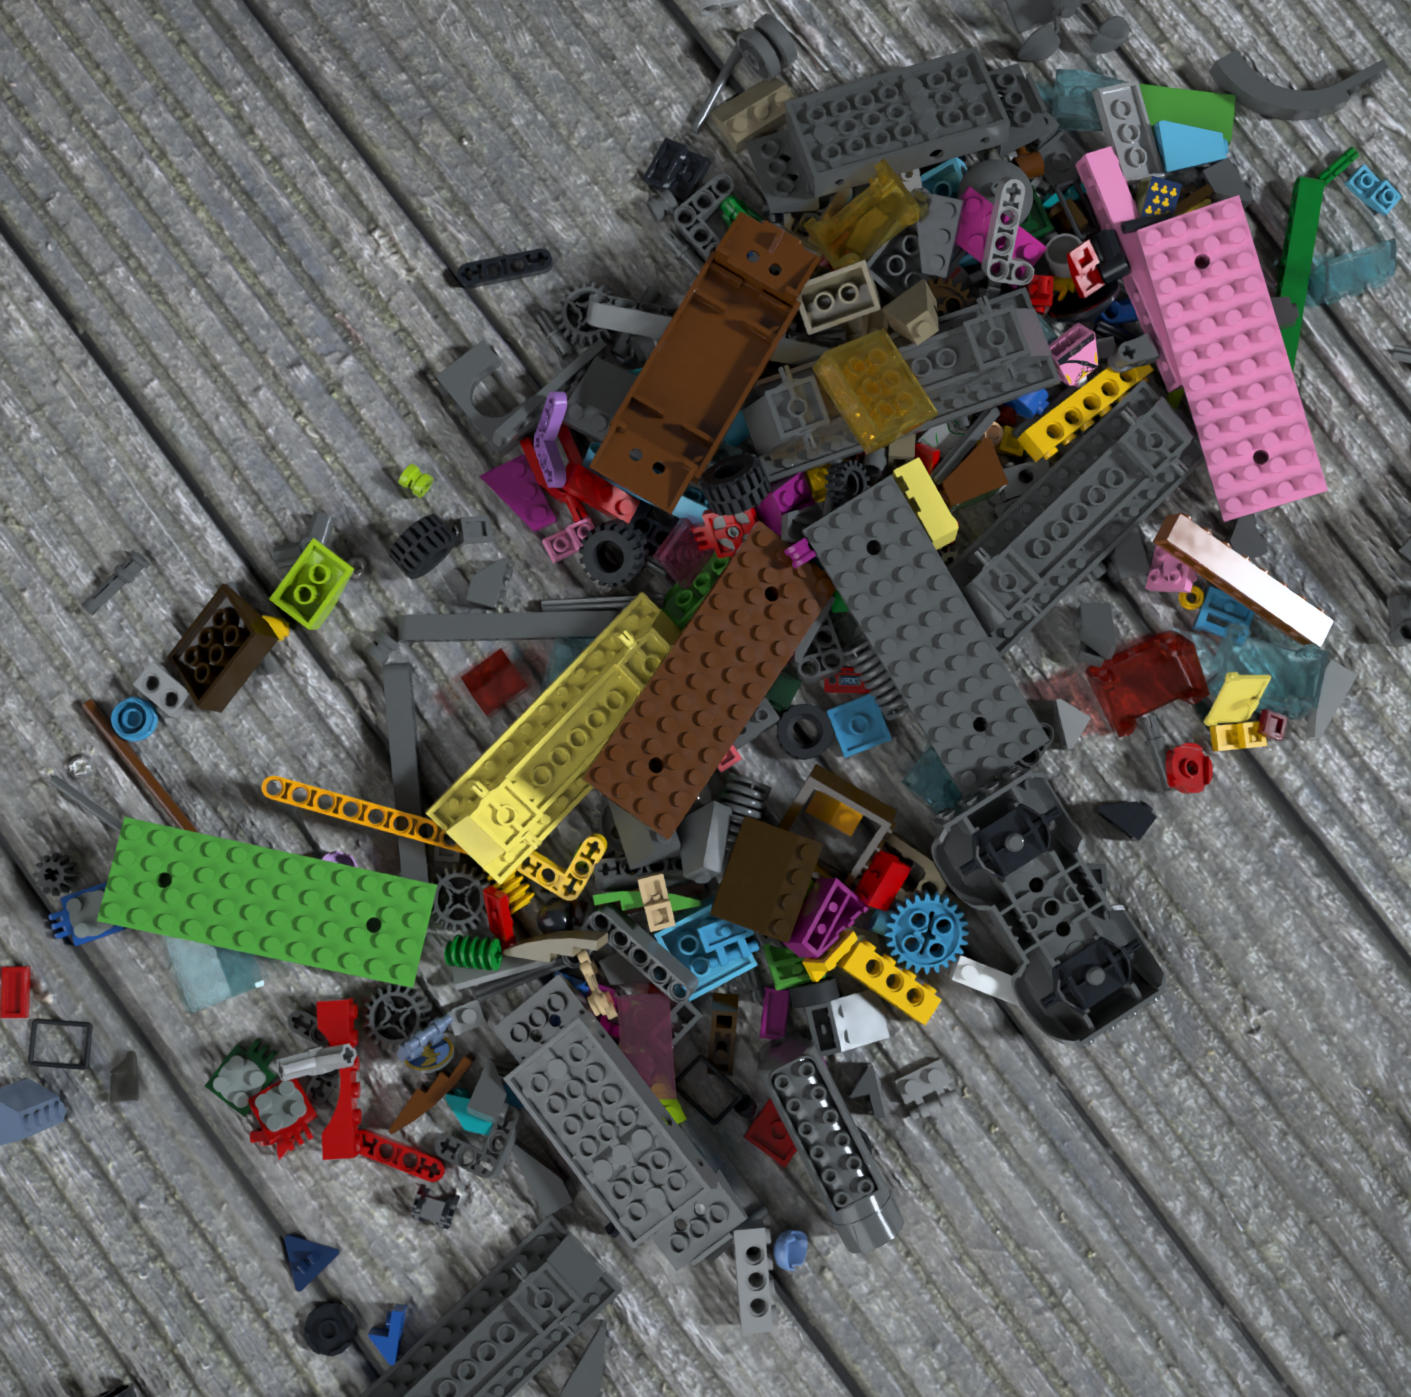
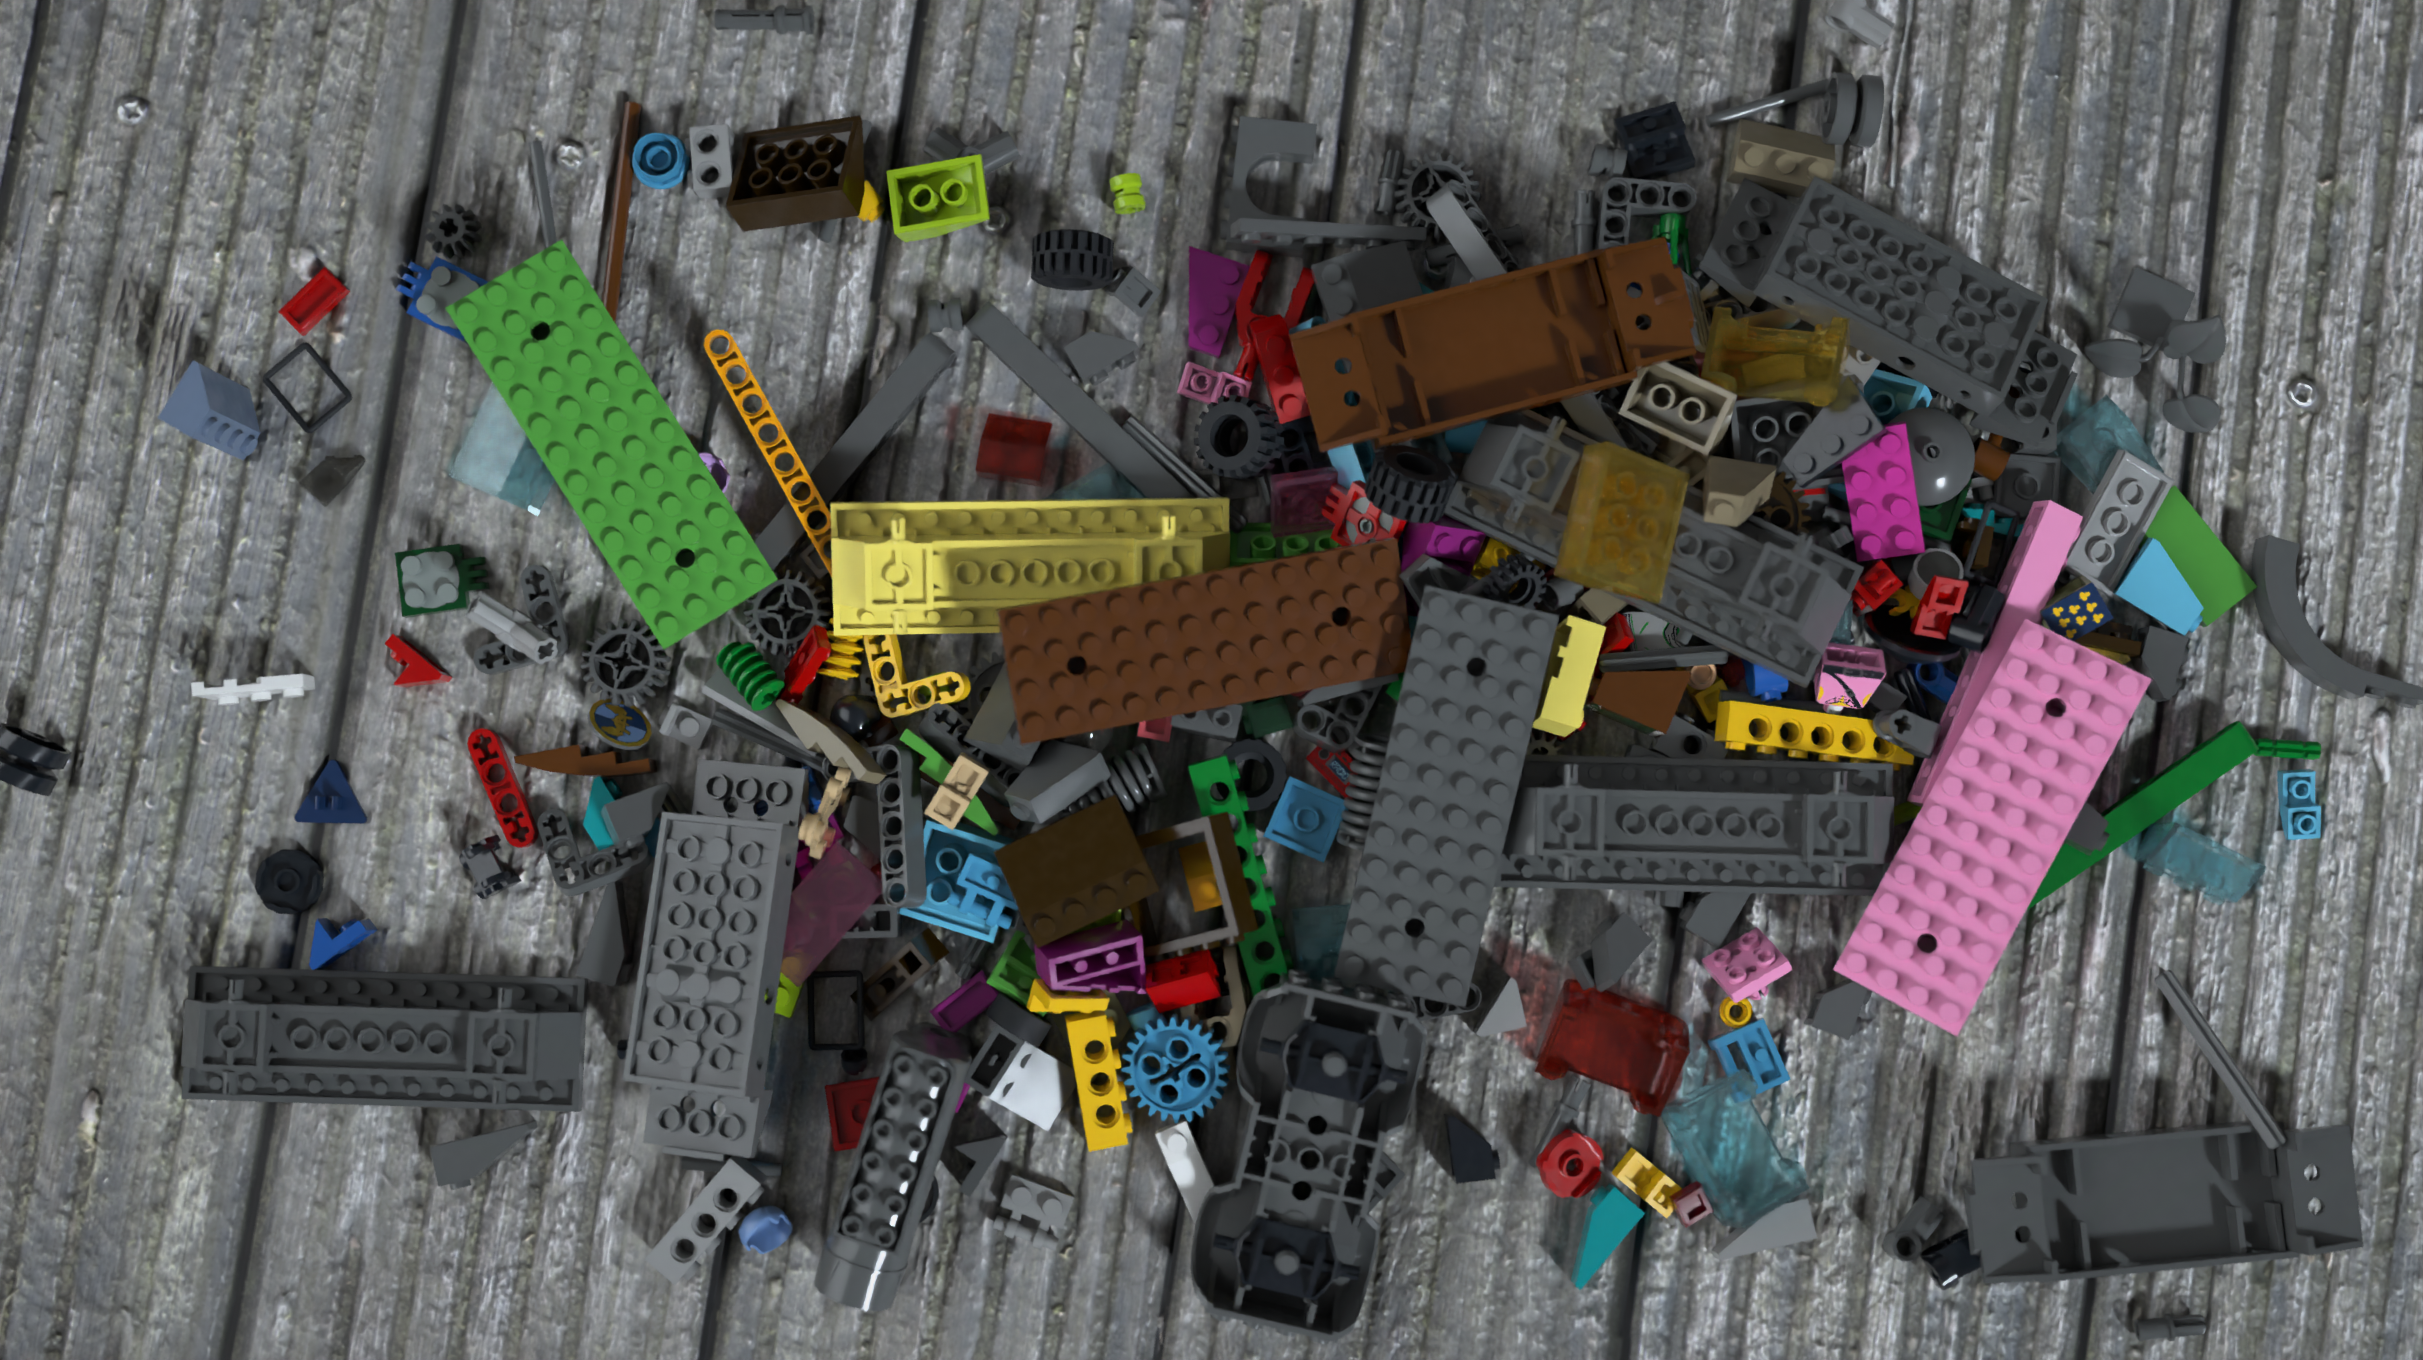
camera: 45 degrees right, 0 degrees up
piece [247,1078,318,1151] -> none
red arch [317,997,363,1160] -> none
sand blue plate [396,1014,453,1063] -> none
black beam [457,249,553,288] -> none
medium lavender beam [534,391,567,488] -> none
magenta wheel [784,537,817,569] -> none
light grey beam [981,176,1034,285] -> none
black piece [1121,212,1173,234] -> none
brick [1153,513,1333,648] -> none
light yellow door [1204,672,1271,726] -> none
none -> white wing [191,674,315,705]
none -> green brick [1188,753,1294,997]
none -> teal slope [1571,1183,1645,1290]

